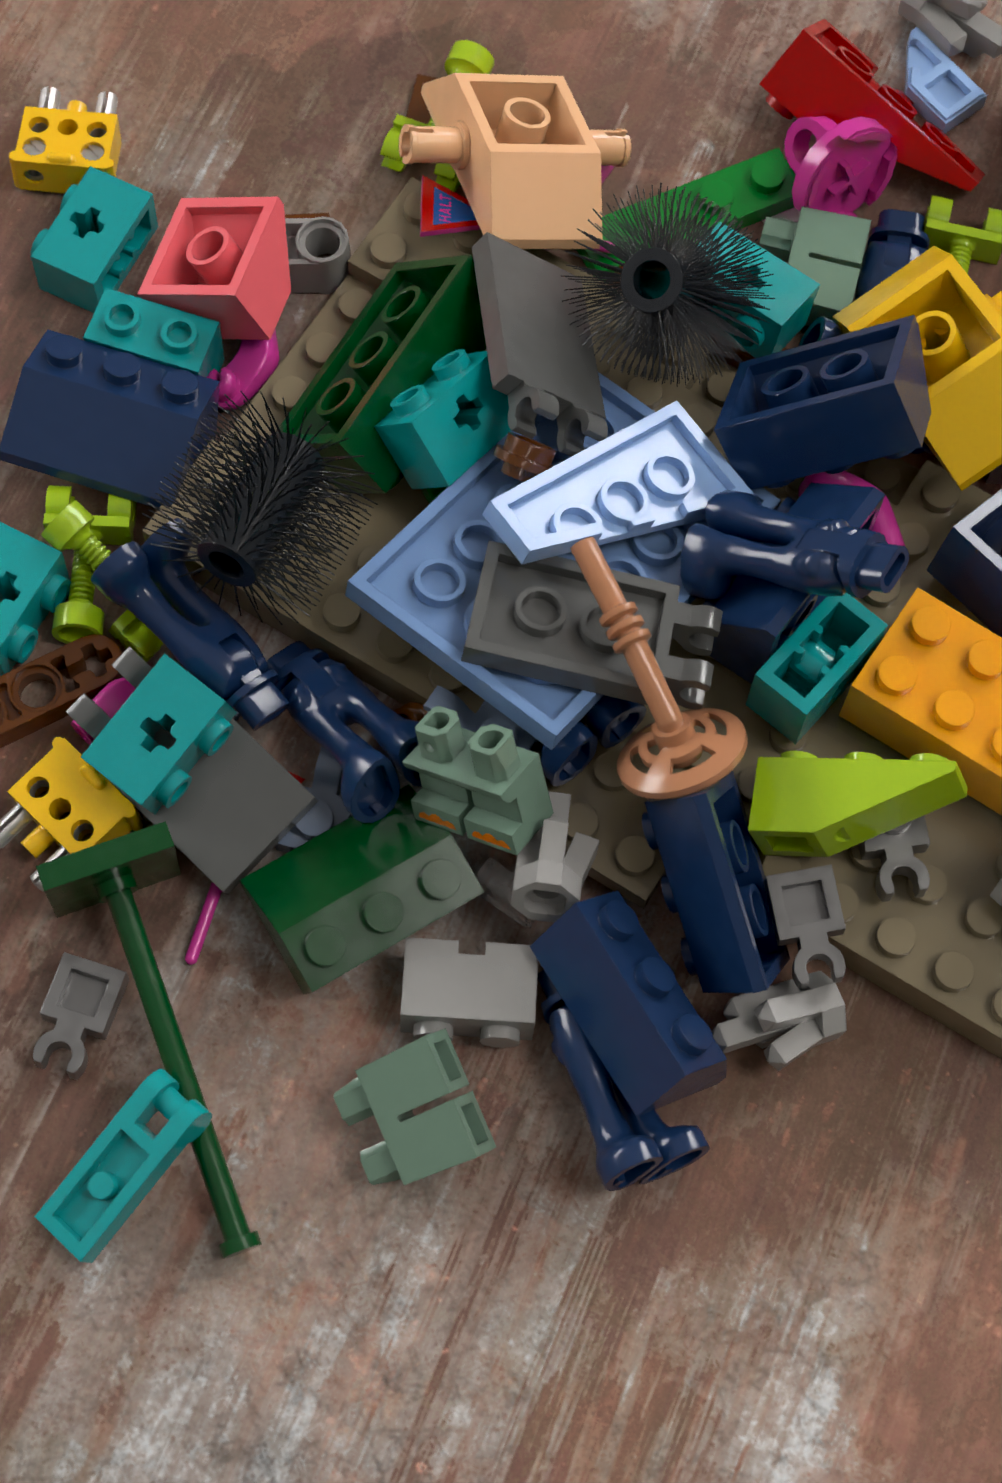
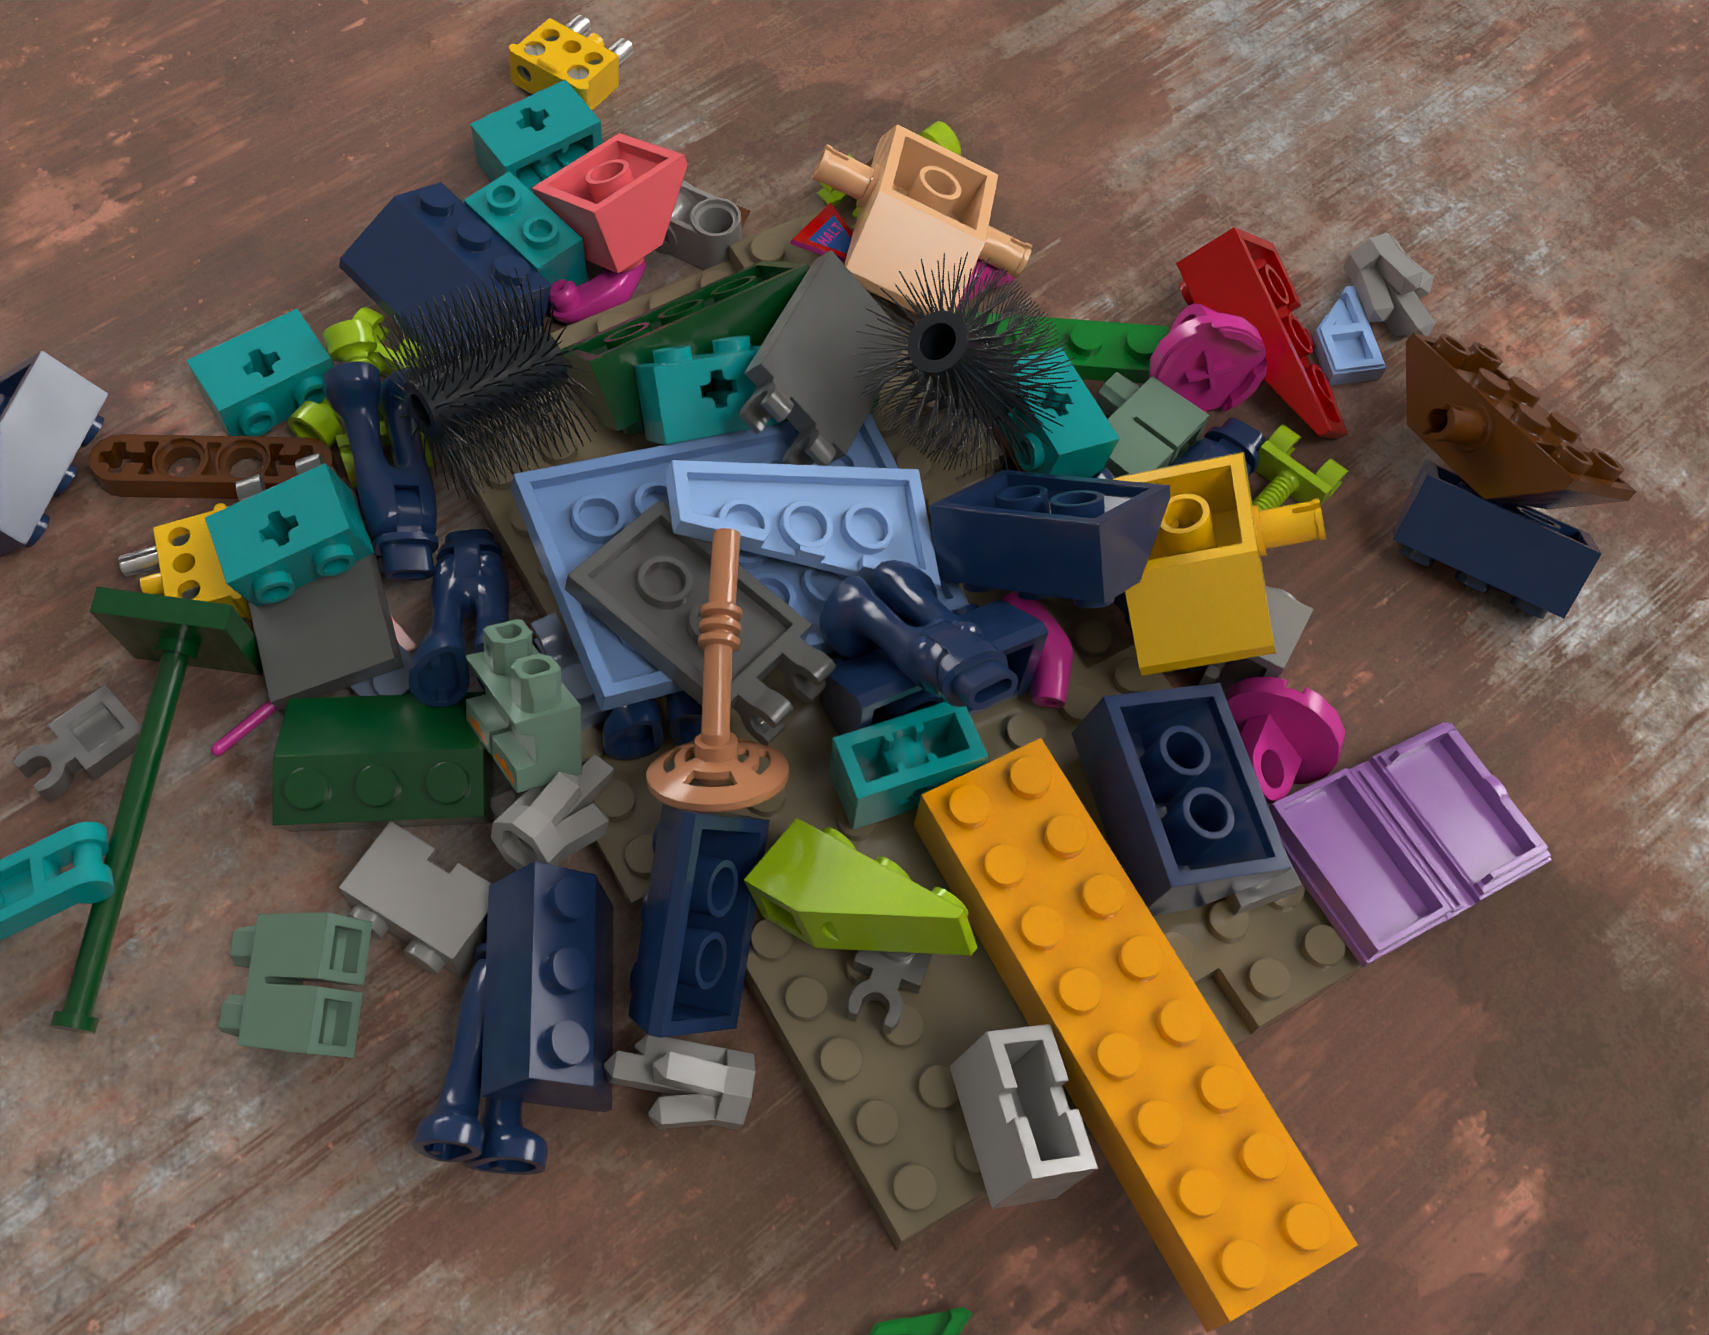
camera: 25 degrees right, 5 degrees down
reddish brown plate [493,432,556,482] -> none
flat silver plate [764,864,846,989] -> none

